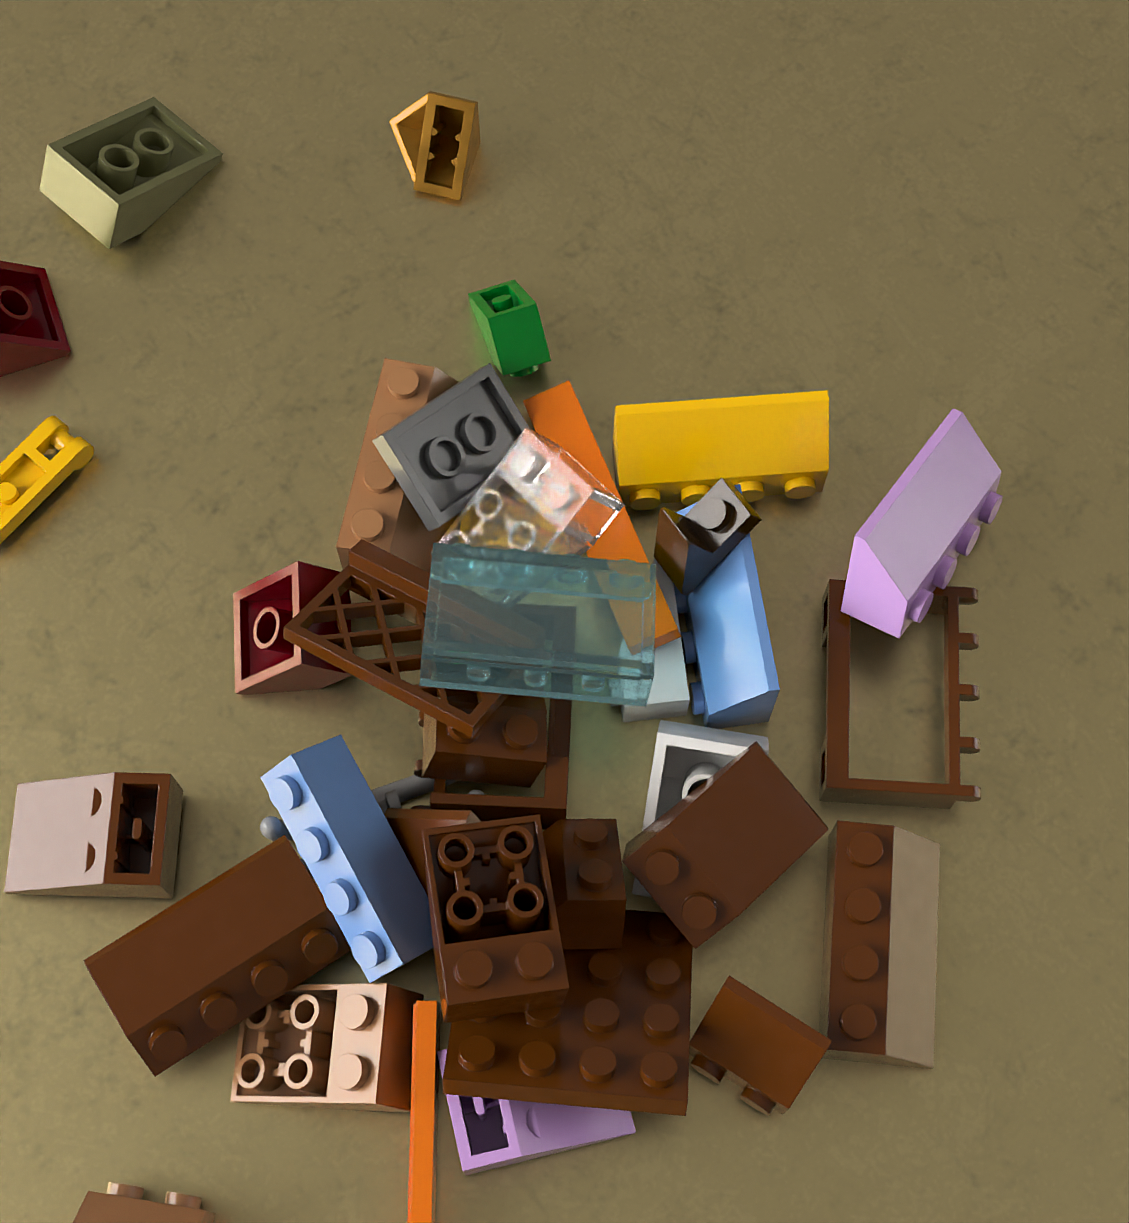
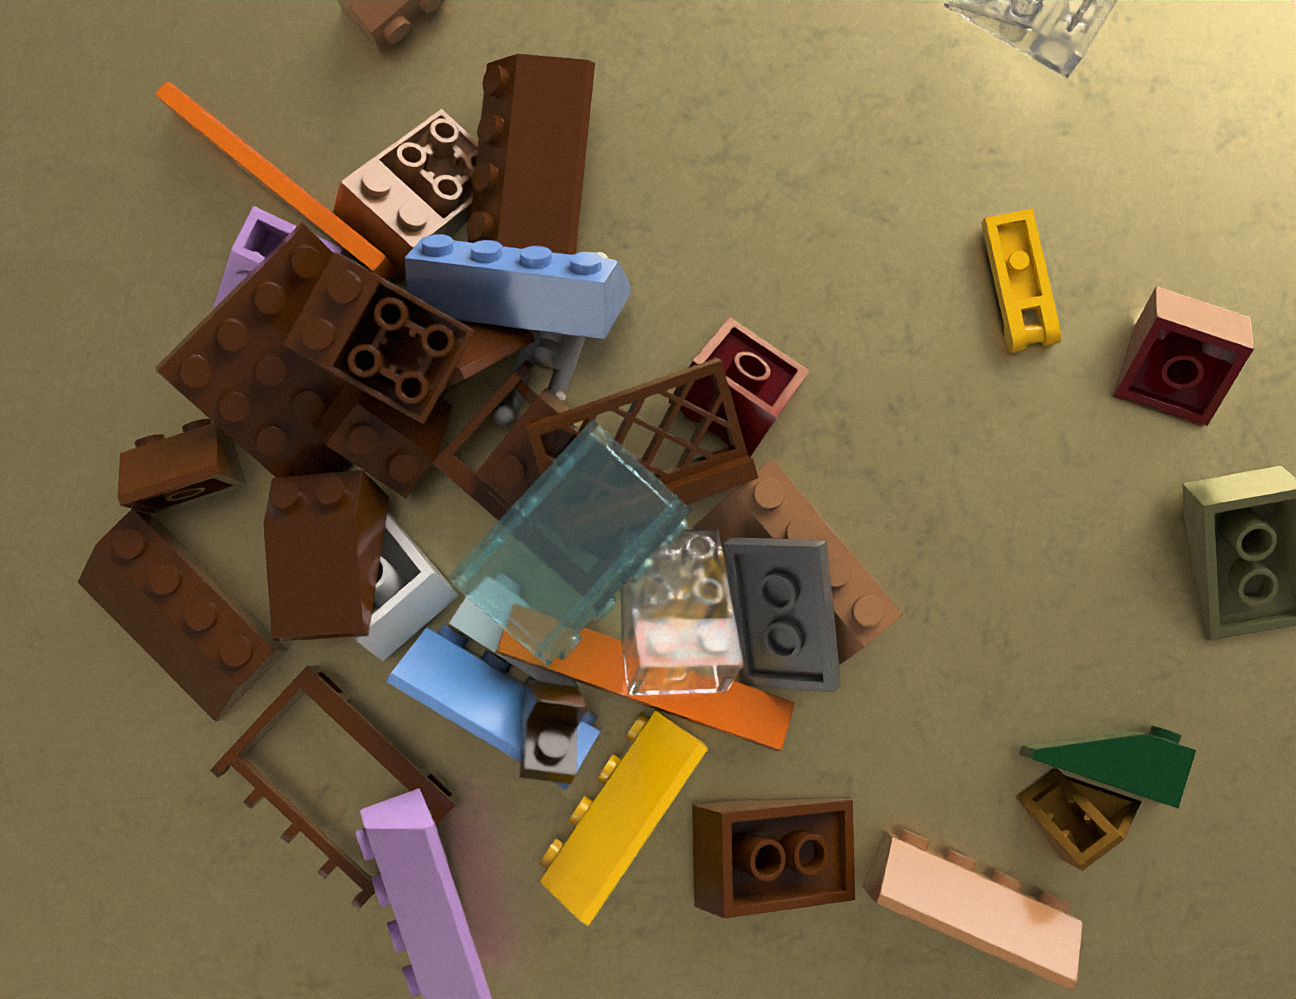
camera: 130 degrees right, 15 degrees up
slope [4,772,183,899] -> none
green slope [468,279,551,377] -> none
none -> reddish brown slope [692,798,855,919]
none -> slope [862,829,1083,991]
none -> dark green slope [1020,725,1196,809]

